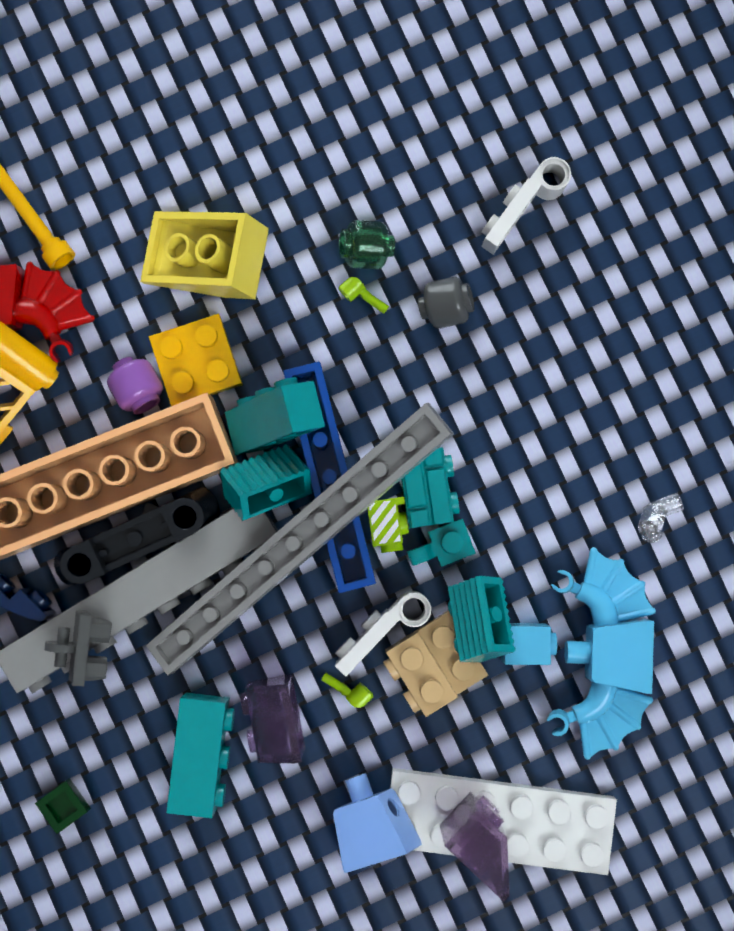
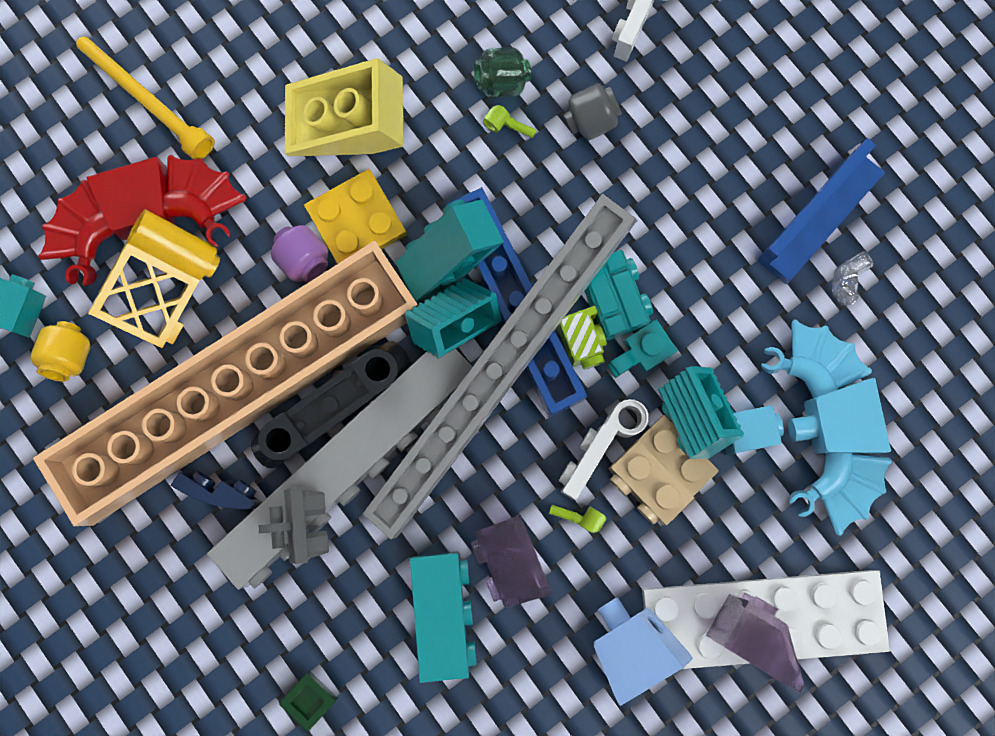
camera: 15 degrees left, 5 degrees down
none -> blue fence [757,138,885,285]

